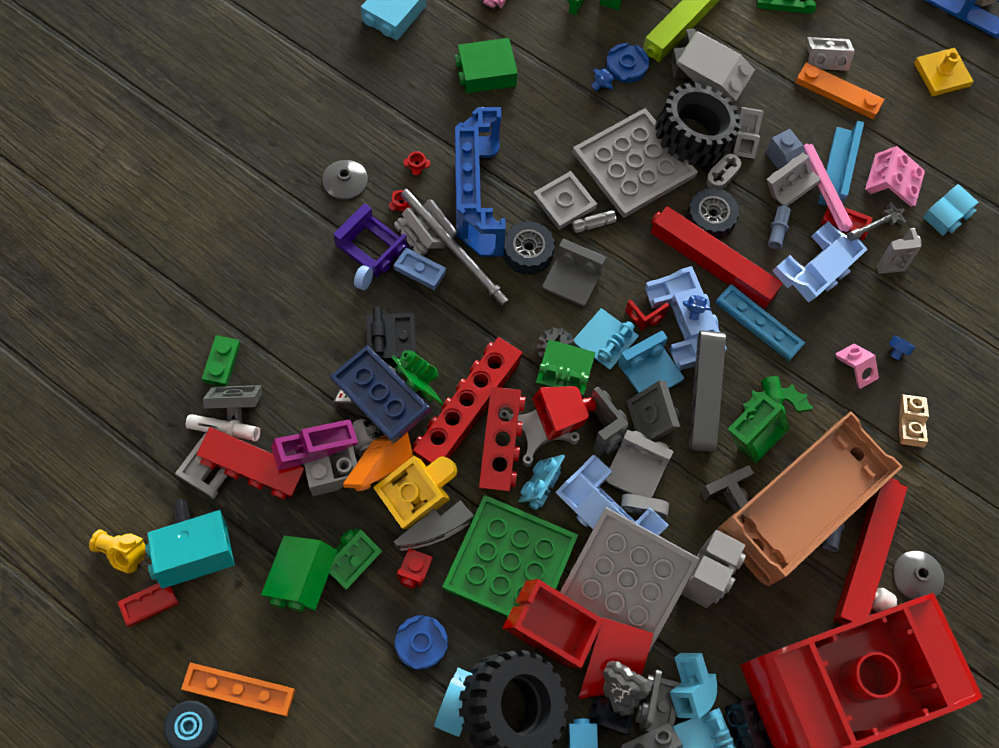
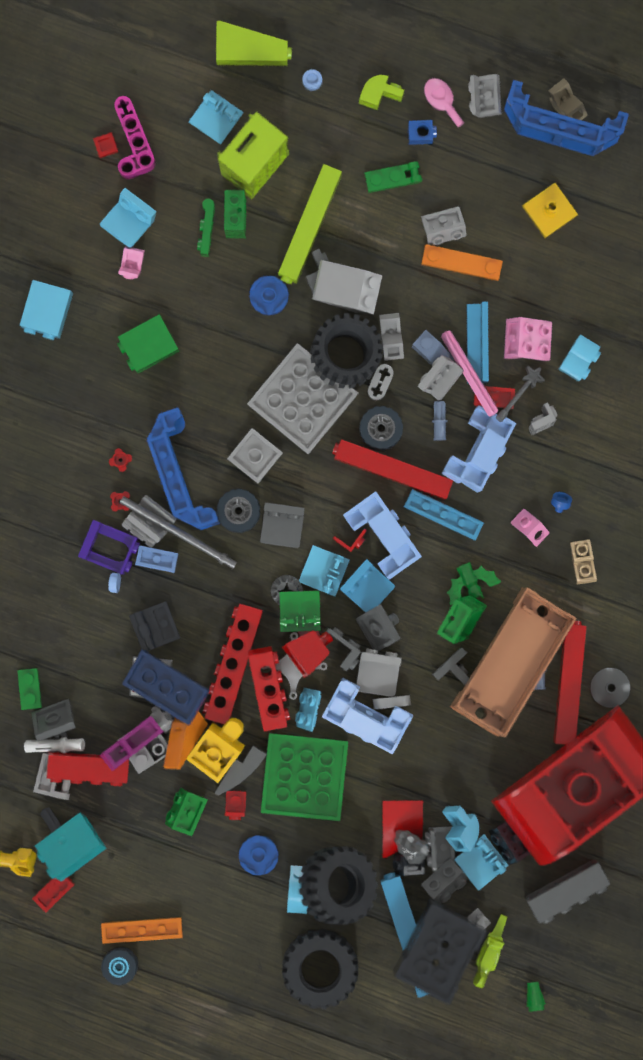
camera: 10 degrees left, 20 degrees up
green brick [261,536,337,612] -> none
dark grey dish [322,160,368,200] -> none
green hinge [392,350,443,405] -> none
red piece [502,579,604,668] -> none
light grey plate [560,507,700,652] -> none
light grey axle [572,210,616,233] -> none
blue plant [591,68,614,91] -> none
light grey piece [681,530,746,608] -> none
blue plant [683,295,711,320] -> none
dark grey beam [689,330,726,453] -> none
white piece [871,588,897,613] -> none

